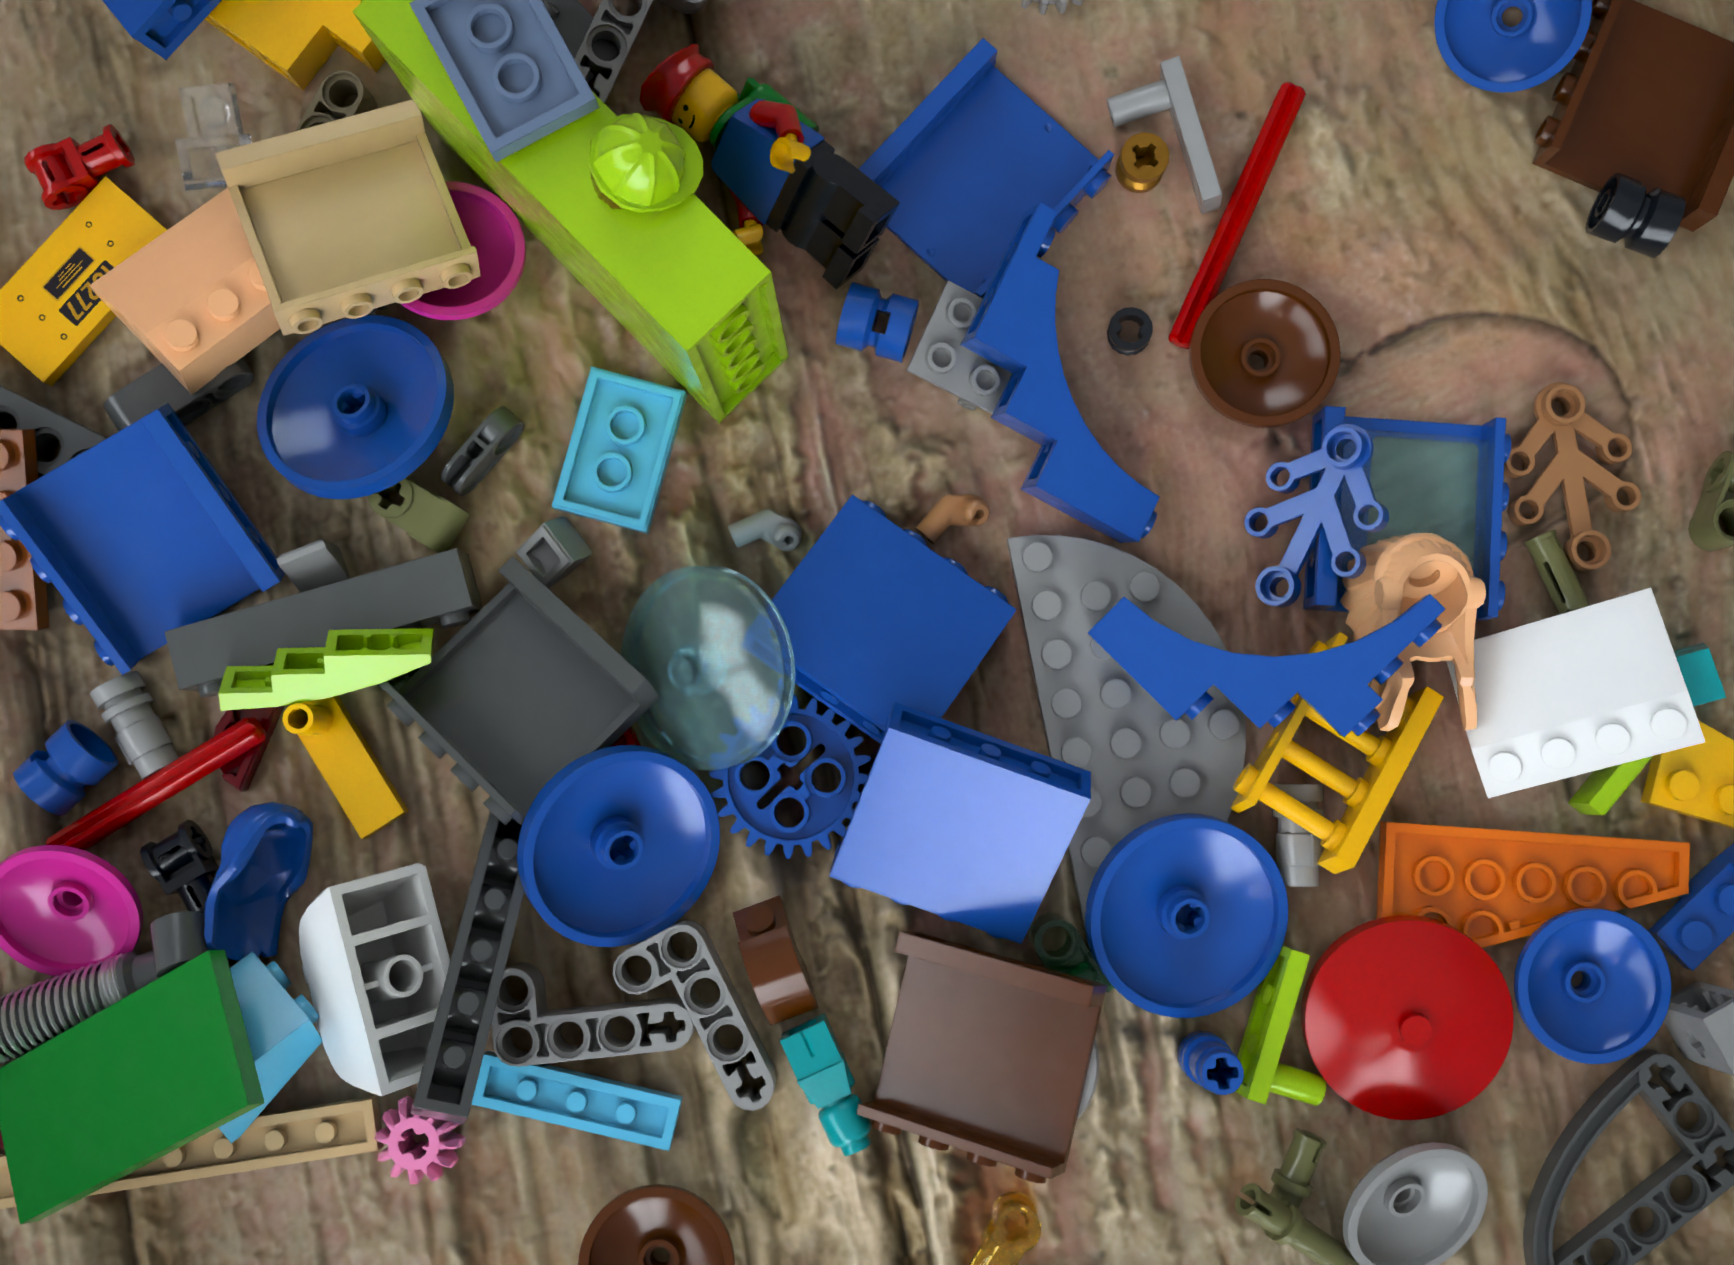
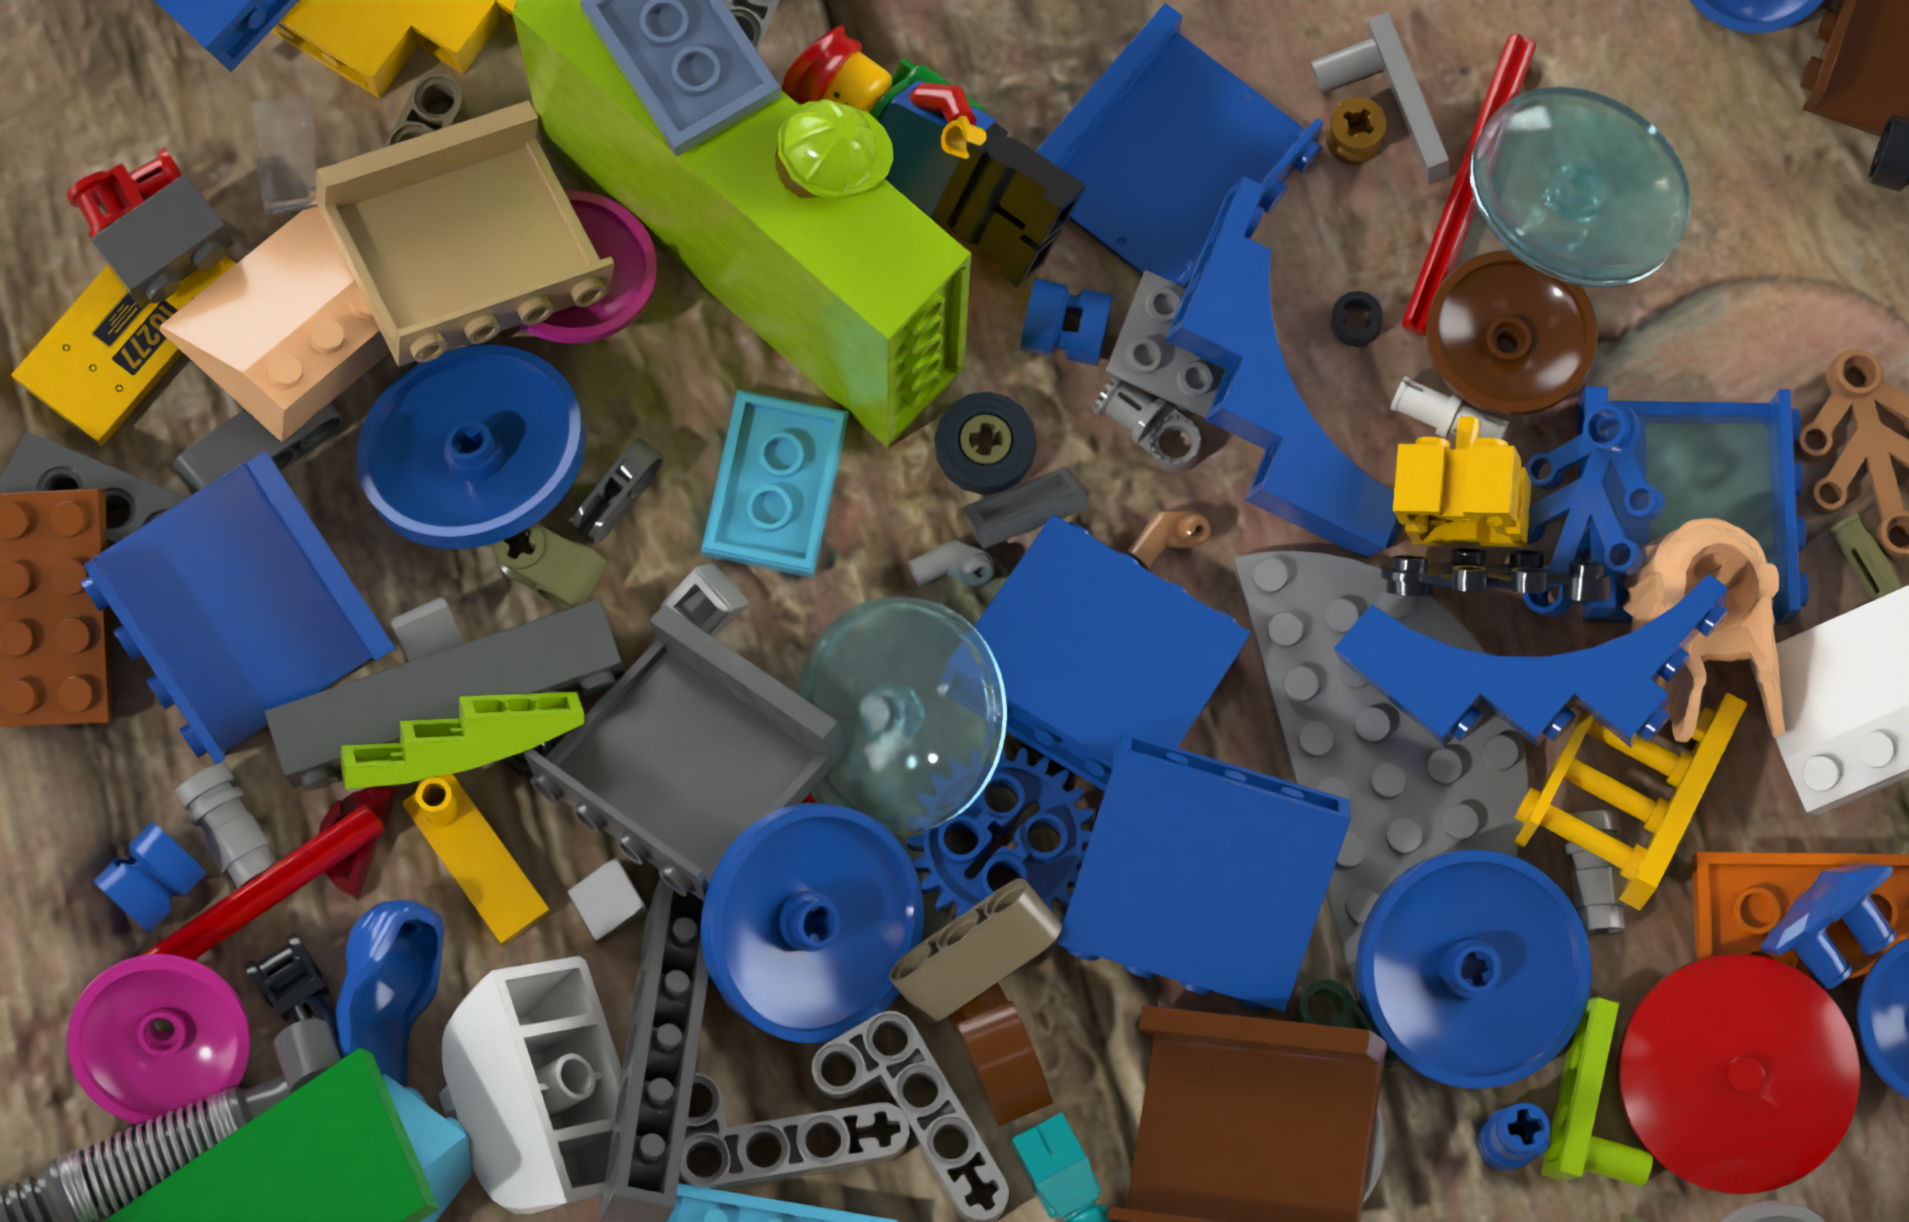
camera: 10 degrees left, 10 degrees down
none -> dark grey brick [91,174,234,309]
none -> light grey slope [567,857,647,943]
none -> dark tan beam [889,878,1062,1024]
none -> black bush [934,391,1037,495]
none -> dark grey tile [962,467,1089,549]
none -> light grey connector [1092,376,1201,473]
none -> black plant [1381,548,1610,602]
none -> white pin [1390,376,1510,440]
none -> yellow brick [1393,416,1532,547]
none -> clear light blue dish [1470,87,1691,287]
none -> blue connector [1760,862,1897,990]

